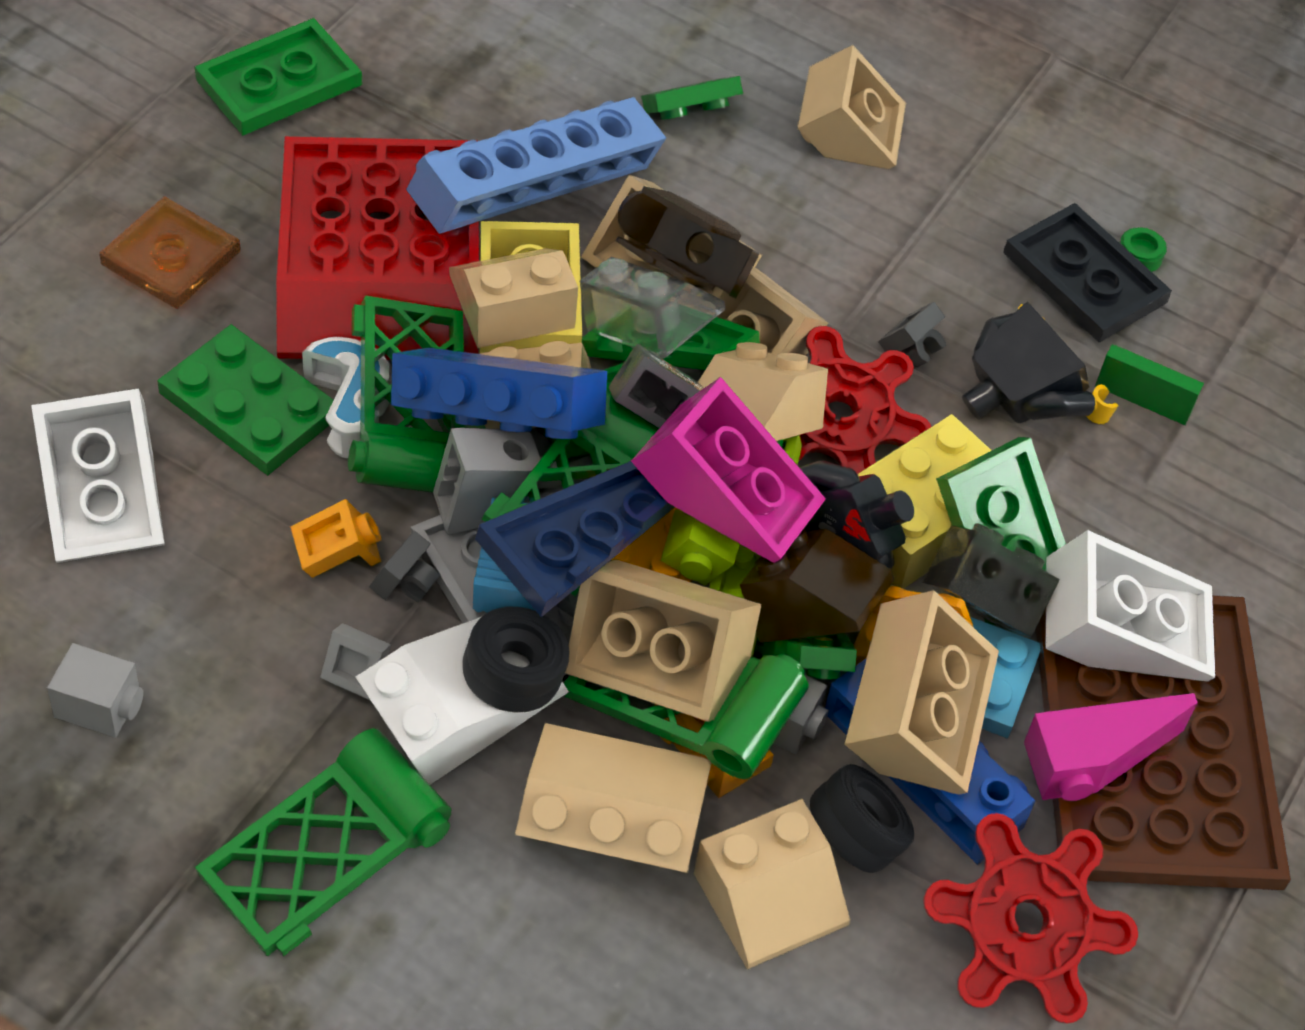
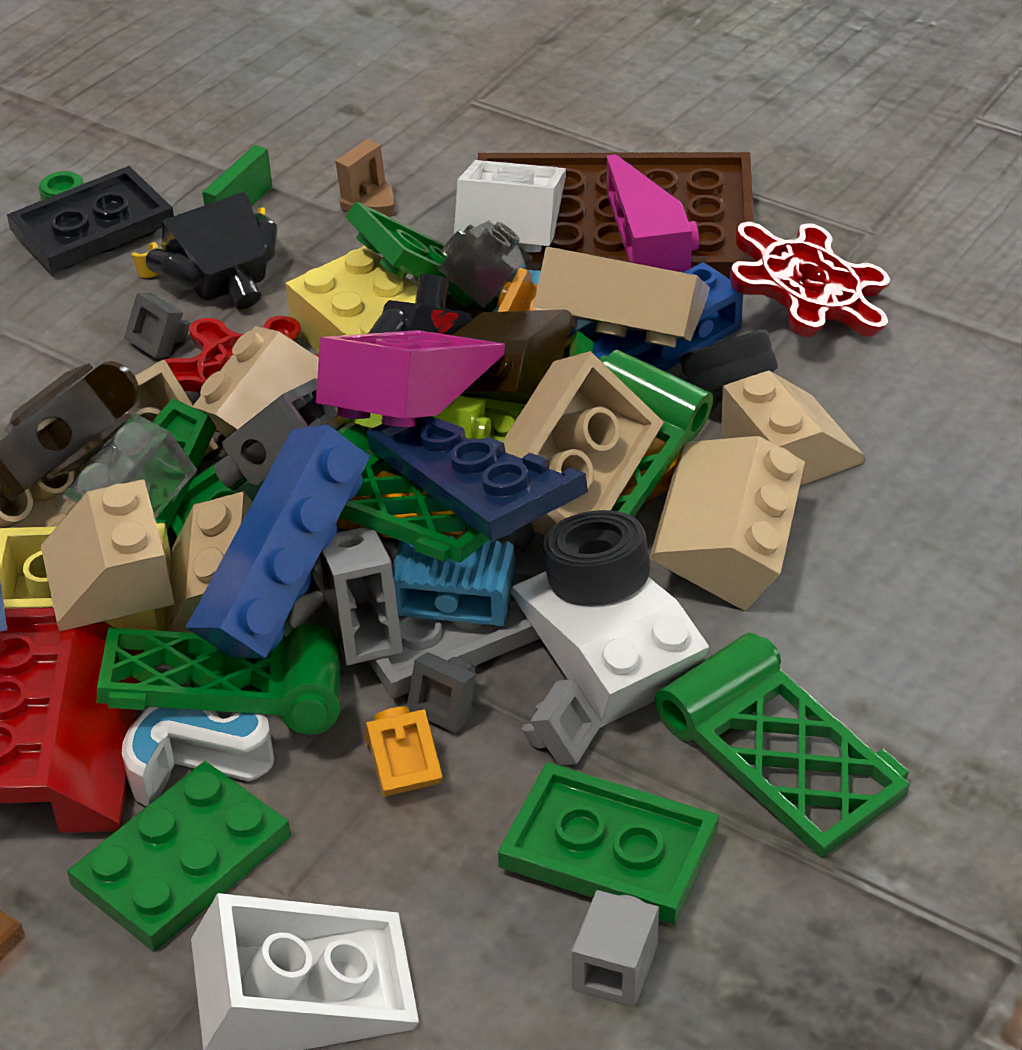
camera: 80 degrees left, 10 degrees down
none -> medium nougat tile [335,138,395,217]
none -> green plate [498,762,719,924]

